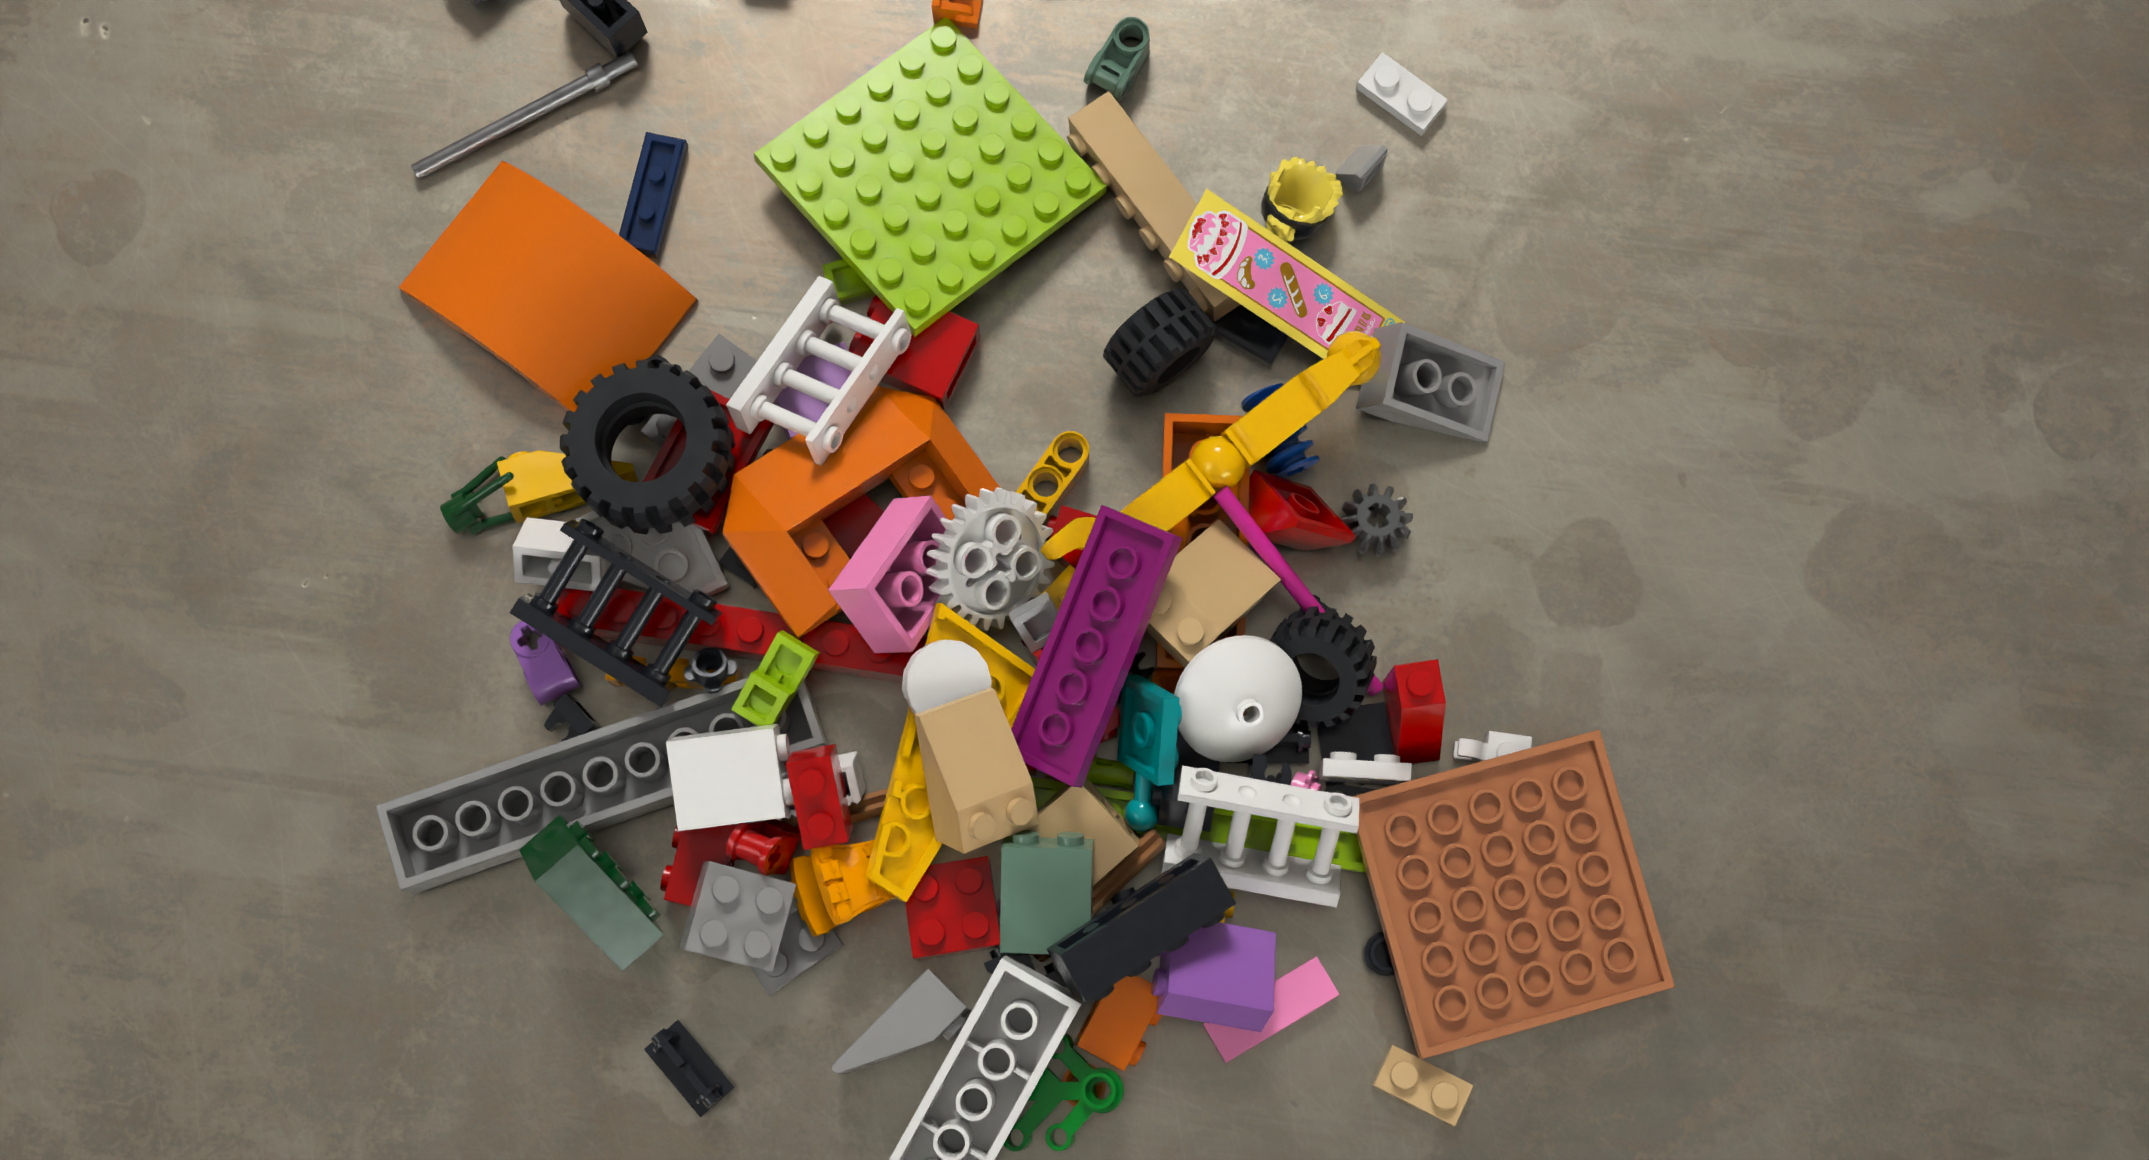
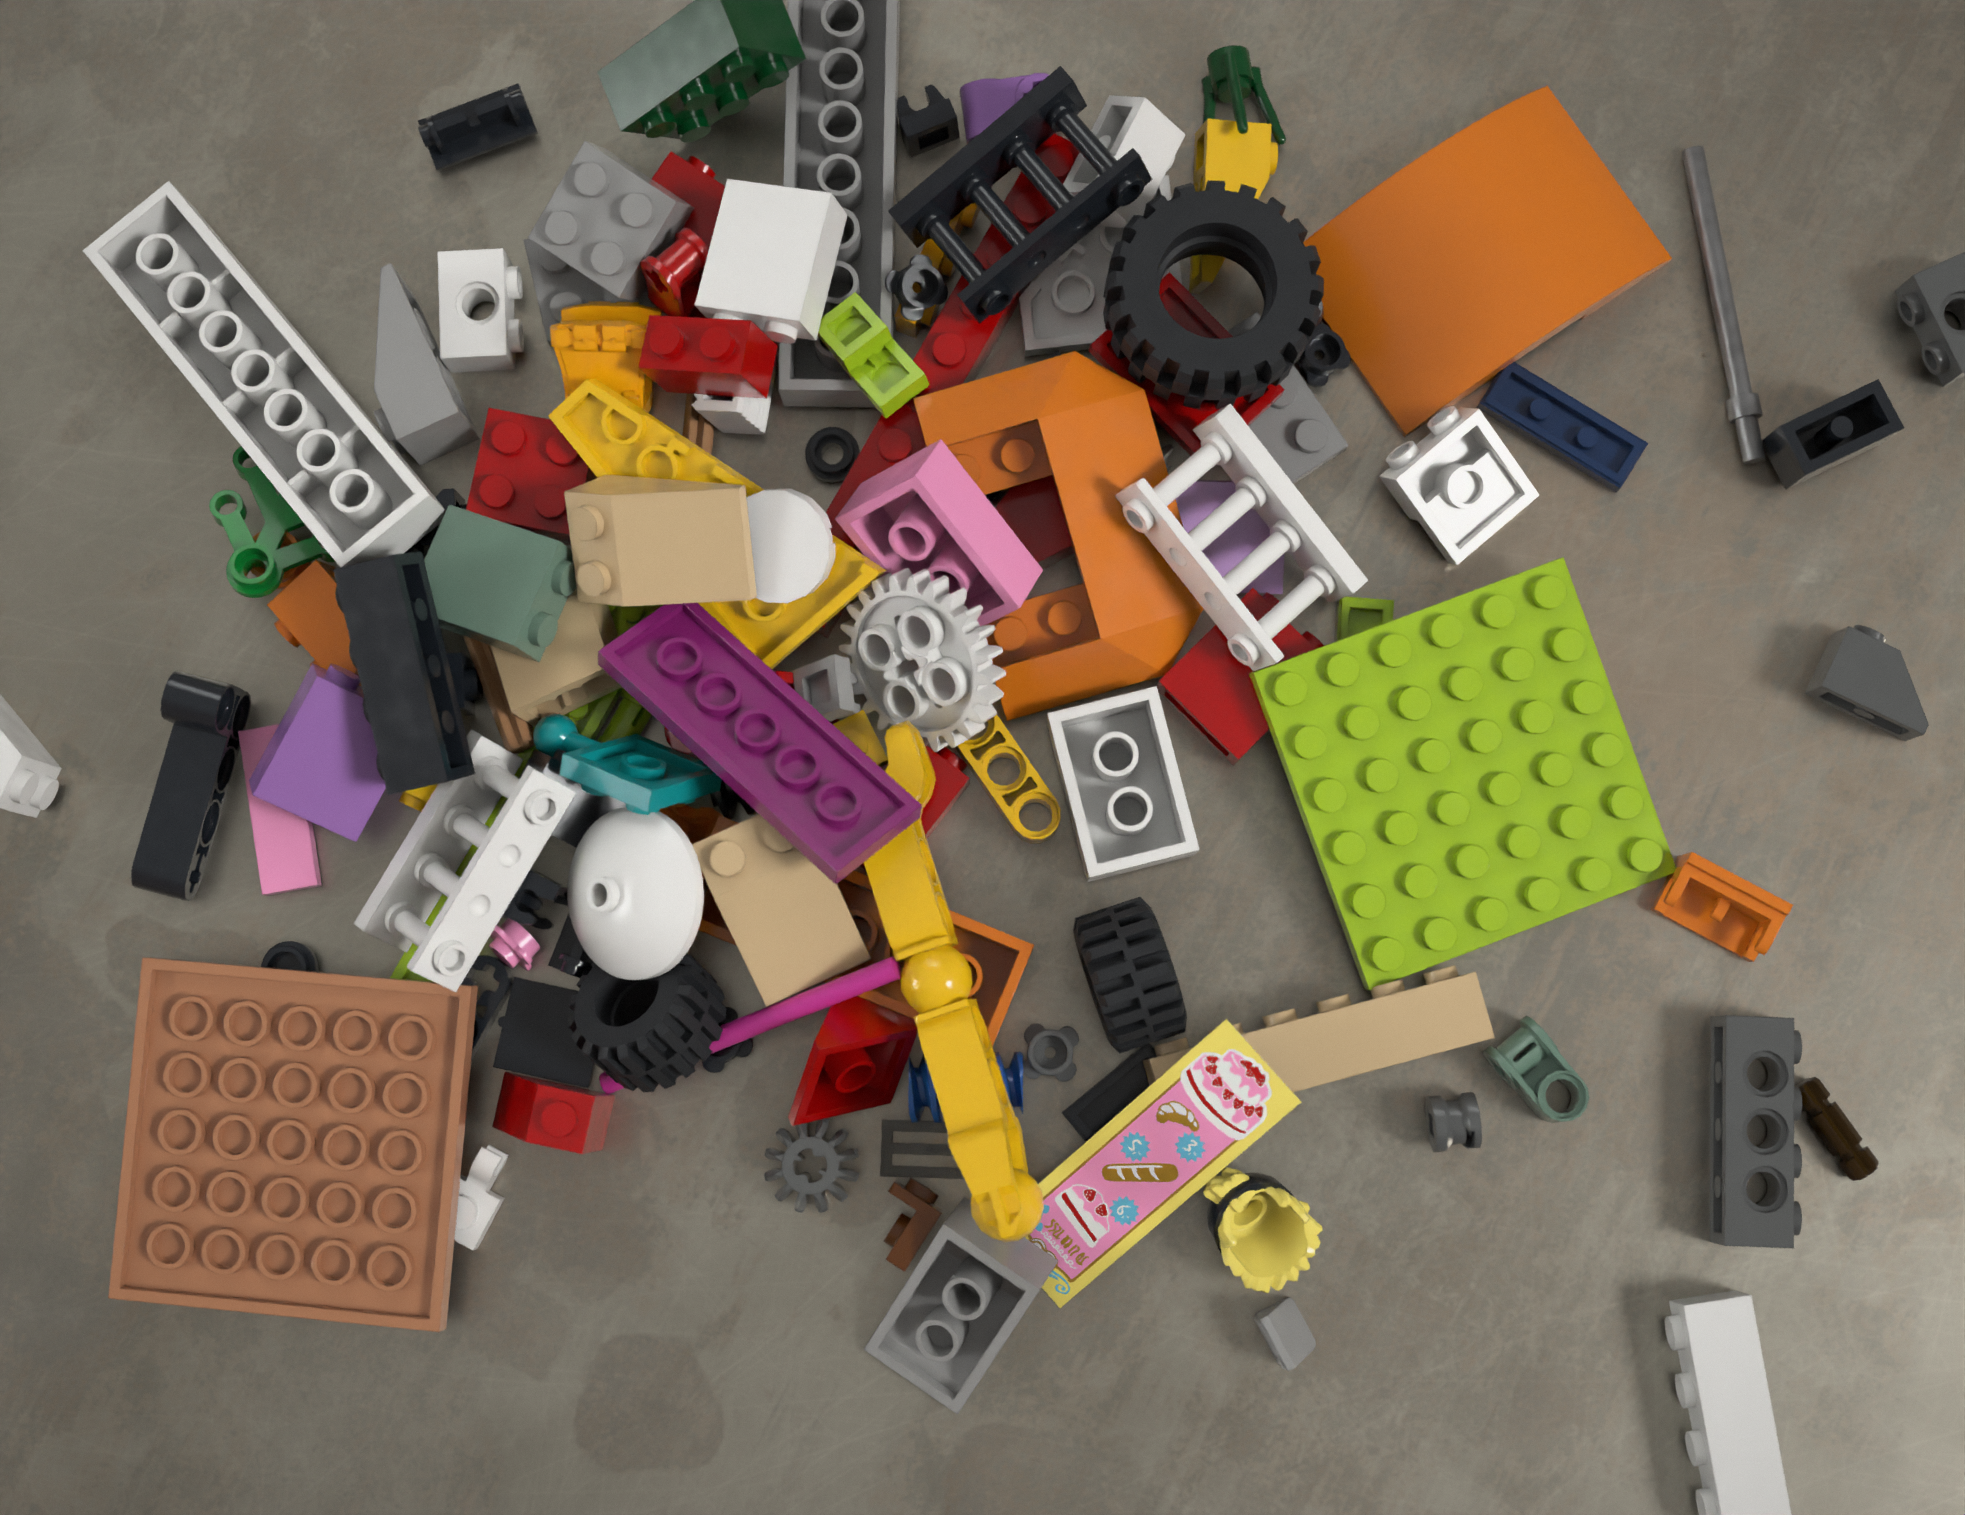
camera: 110 degrees right, 5 degrees up
white plate [1319,752,1412,785] -> none
white plate [1356,52,1448,136] -> none
tan plate [1372,1045,1474,1126] -> none
none -> black beam [131,671,251,901]
none -> white brick [437,248,524,373]
none -> black plate [805,427,860,482]
none -> clear smoke tile [880,1119,964,1179]
none -> reddish brown bracket [883,1177,943,1272]
none -> dark grey plate [1023,1024,1079,1082]
none -> white brick [1046,686,1200,882]
none -> white plate [1379,406,1539,565]
none -> dark grey wheel [1425,1092,1482,1152]

